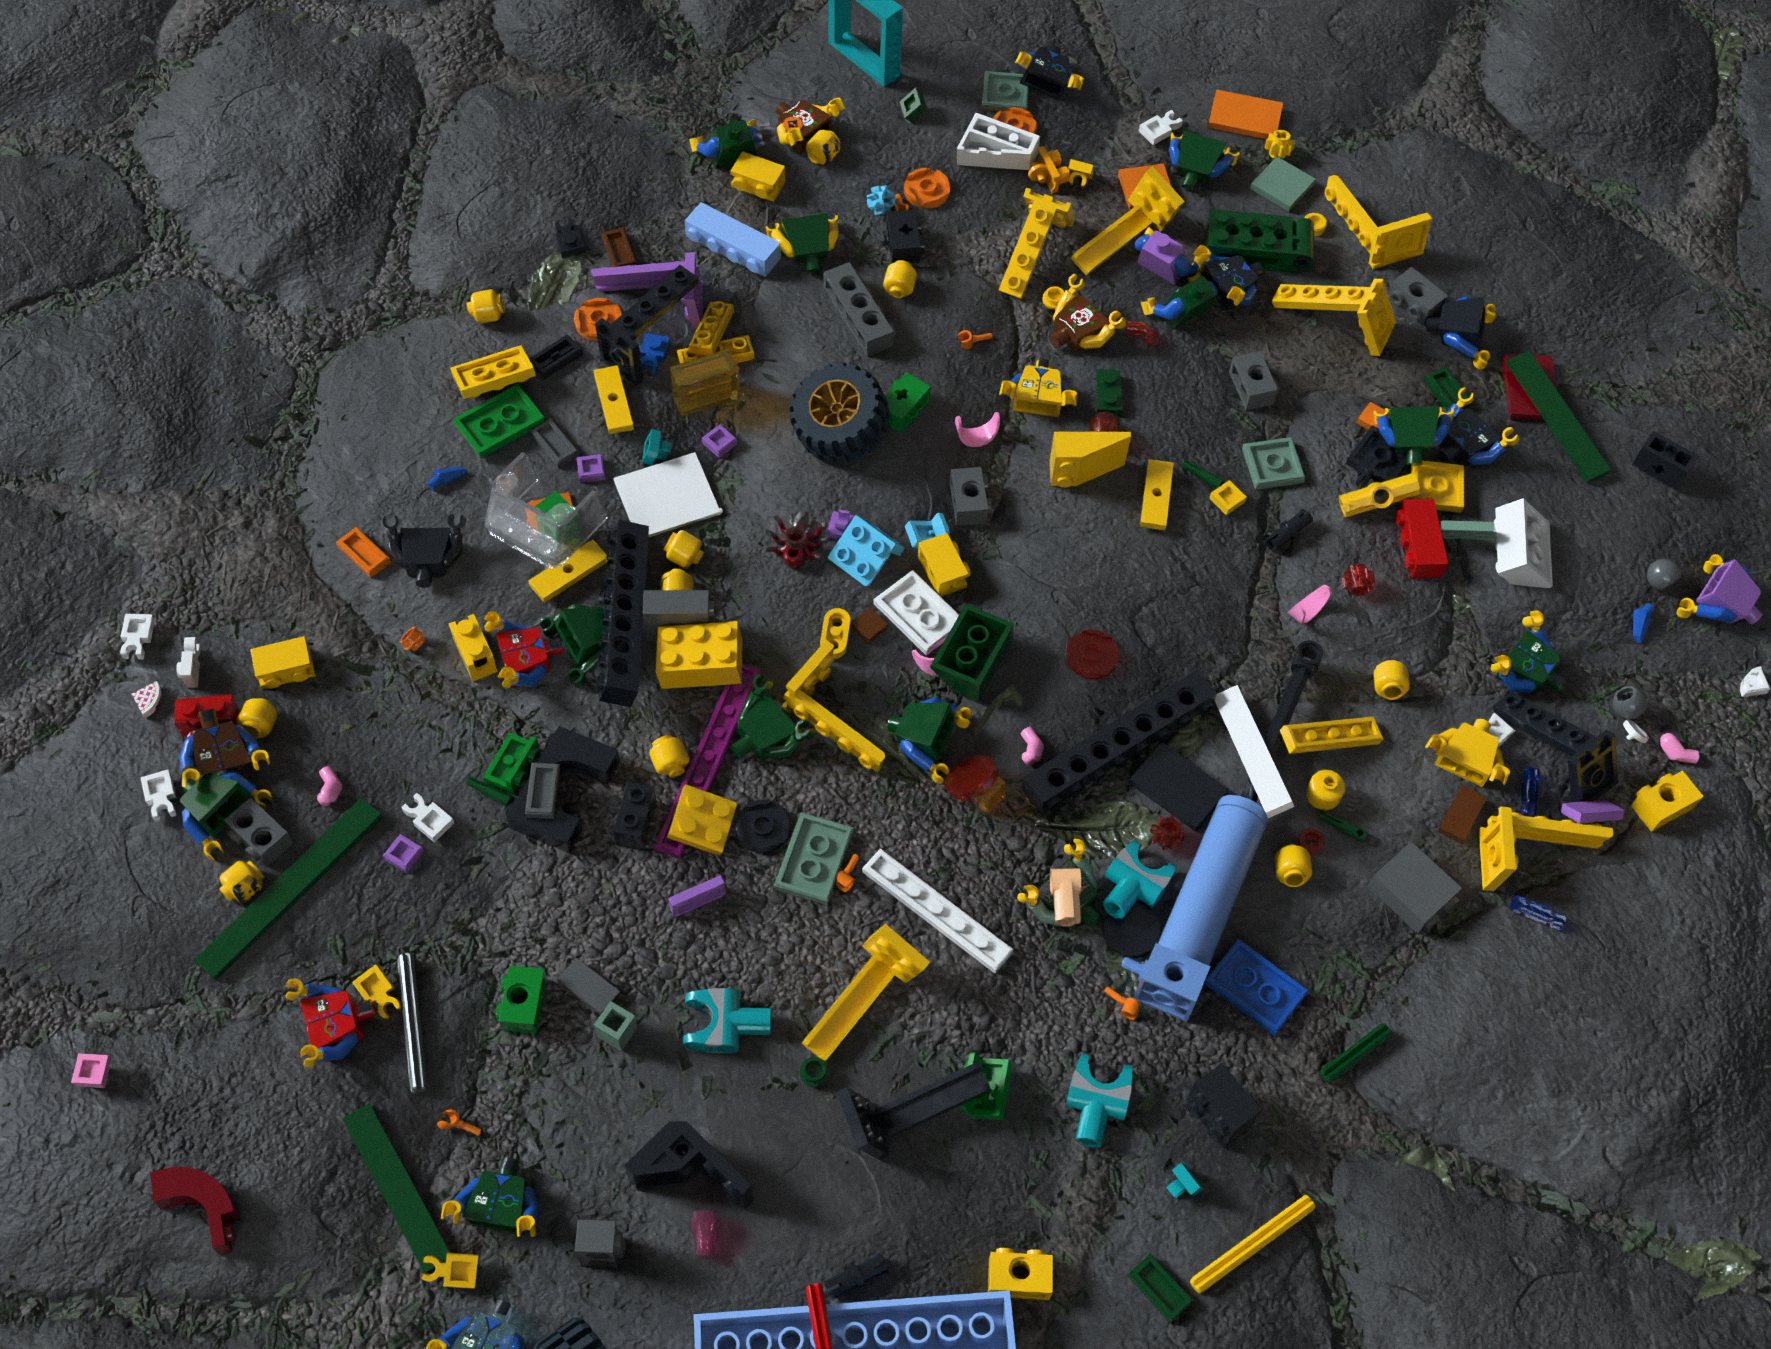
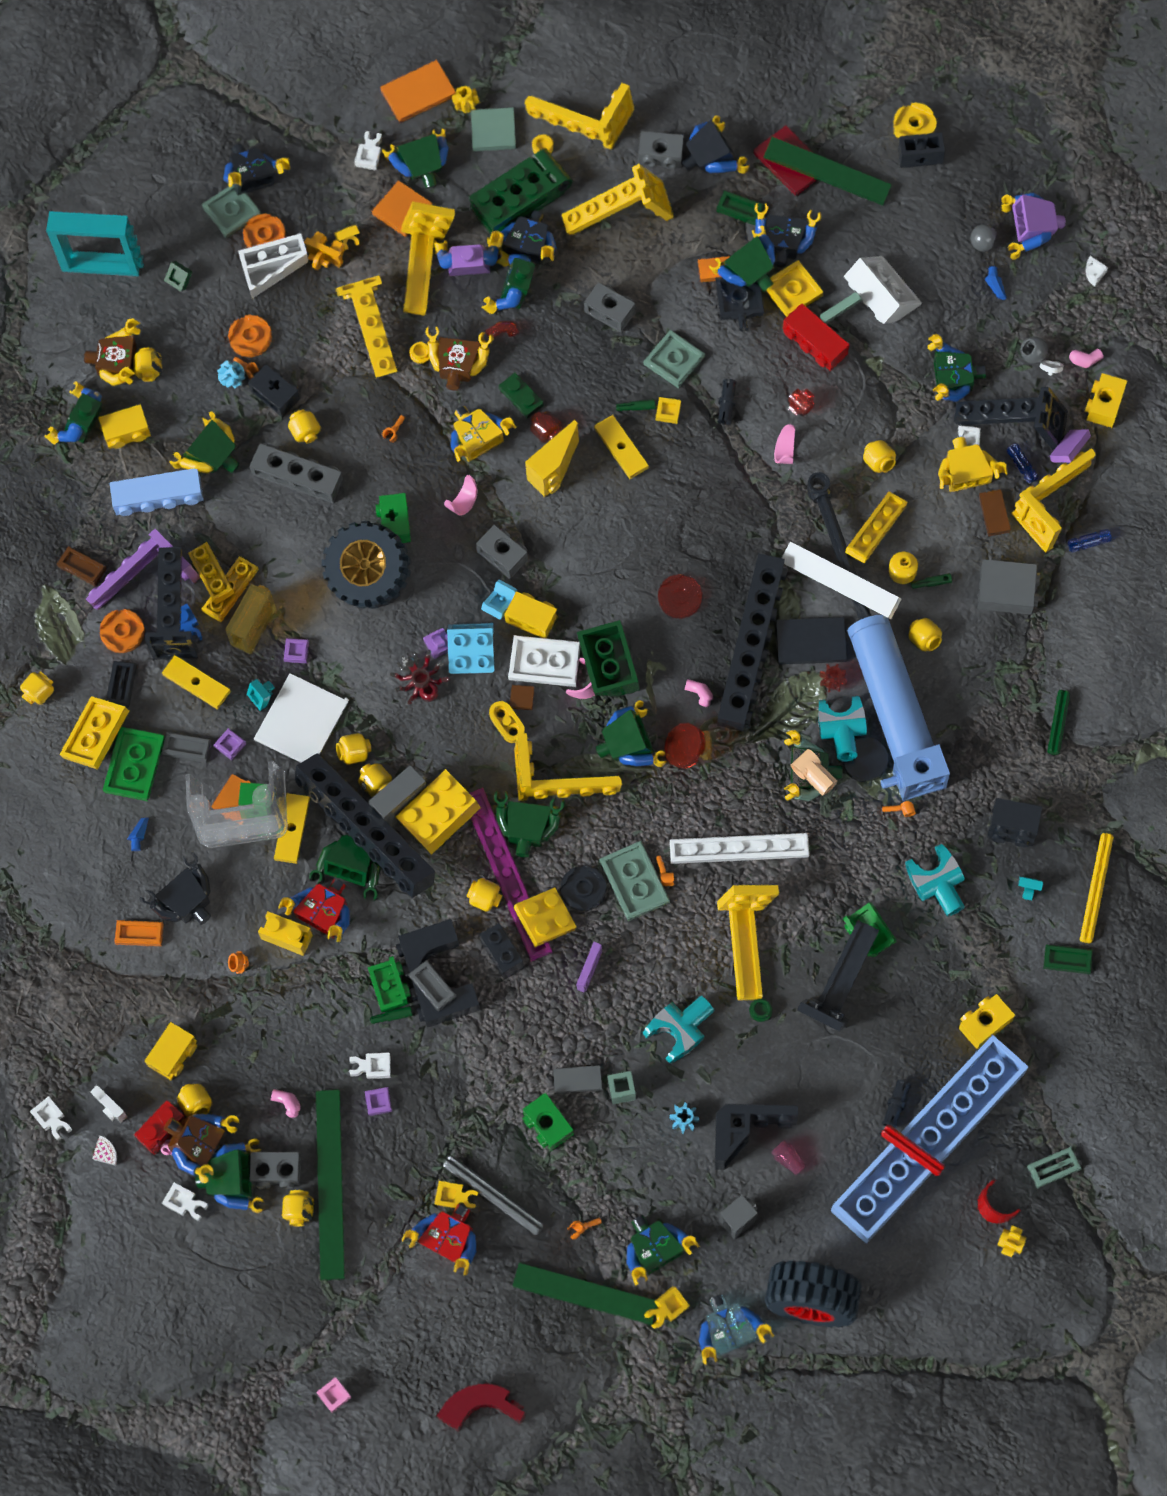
camera: 35 degrees left, 10 degrees up
black plate [555,218,585,258] -> none
orange sticker [783,117,803,131] -> none
blue tile [1204,939,1309,1036] -> none
clear red bush [1297,828,1325,856] -> none
yellow piece [1339,473,1420,517] -> none
none -> medium azure gear [670,1103,699,1134]
none -> yellow plate [893,103,937,138]

